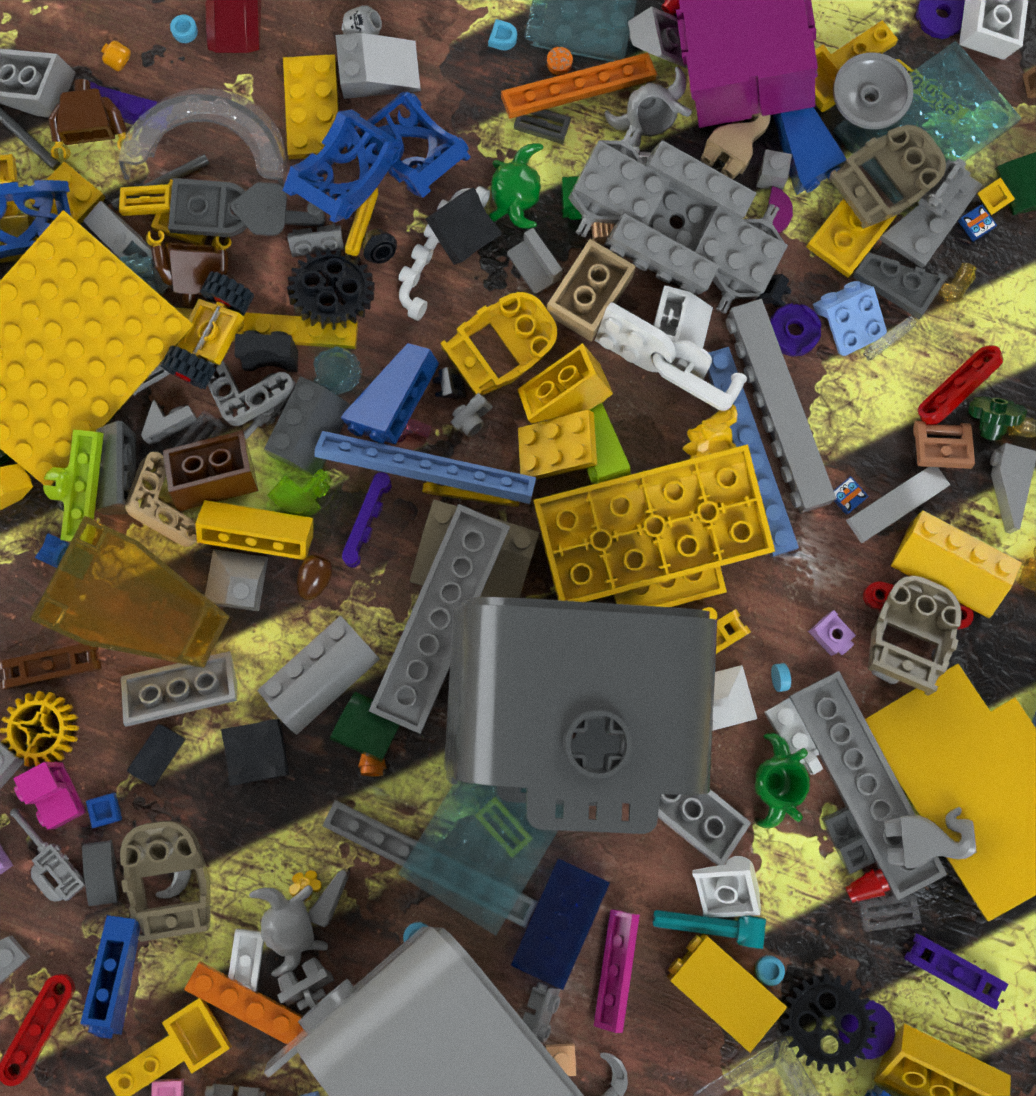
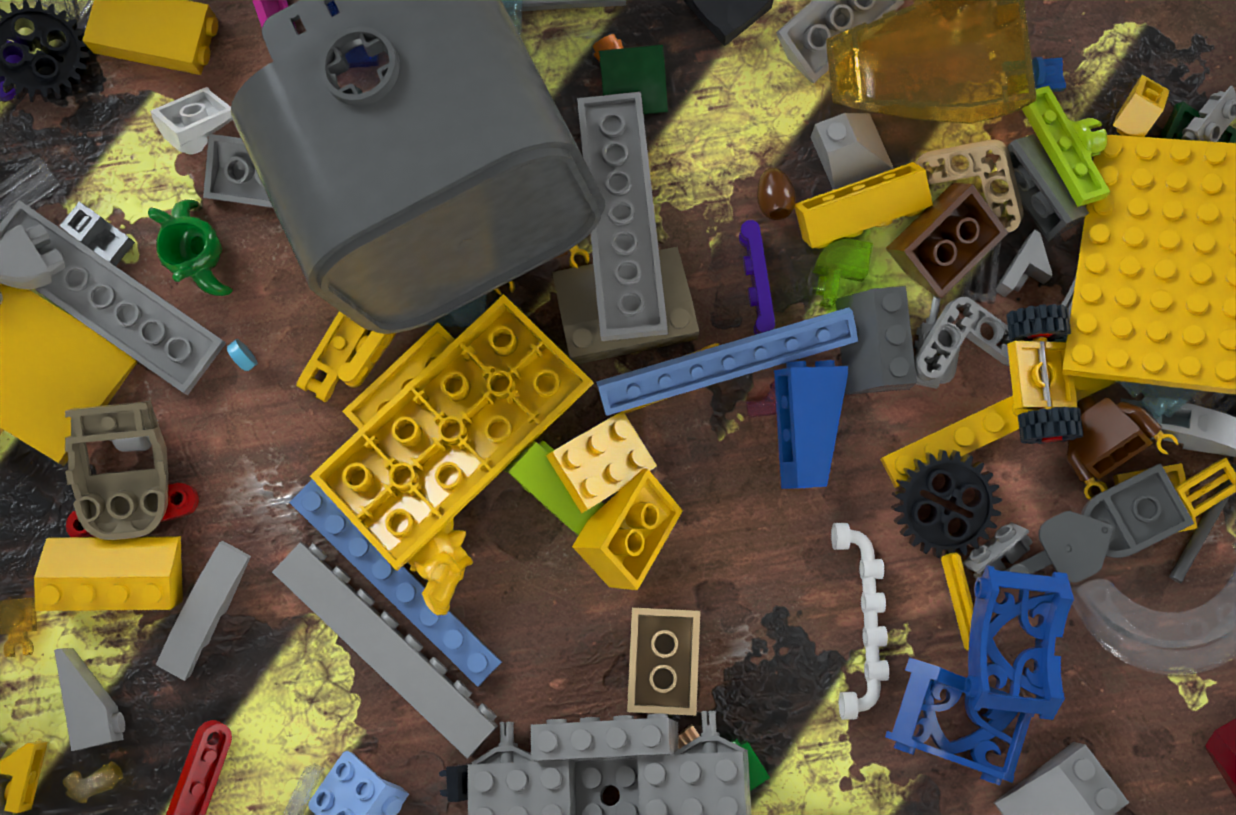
camera: 160 degrees right, 0 degrees up
black brick [234,331,298,372] -> none
light grey brick [257,615,380,735] -> none
yellow plate [283,54,339,159] -> none
clear light blue hair [313,346,362,395] -> none
black cone [363,229,397,264] -> none
black brick [425,187,502,265] -> none
black tile [432,367,466,400] -> none
yellow slope [440,292,557,396] -> none
light grey plate [451,393,493,437] -> none
green piece [488,143,544,229] -> none
light grey panel [507,228,563,295] -> none
white plate [595,302,747,411] -> none
white slope [653,285,713,349] -> none
teal axle [653,910,766,949] -> none
white slope [713,665,757,730] -> none
medium azure tile [755,955,785,986] -> none
white hinge [764,698,823,775] -> none
dark purple tile [770,303,822,357] -> none
lavender brick [808,610,856,656] -> none
tile [833,476,869,515] -> none
red cone [845,869,891,903] -> none
nougat plate [913,421,975,469] -> none
dark green plant [968,396,1027,440] -> none

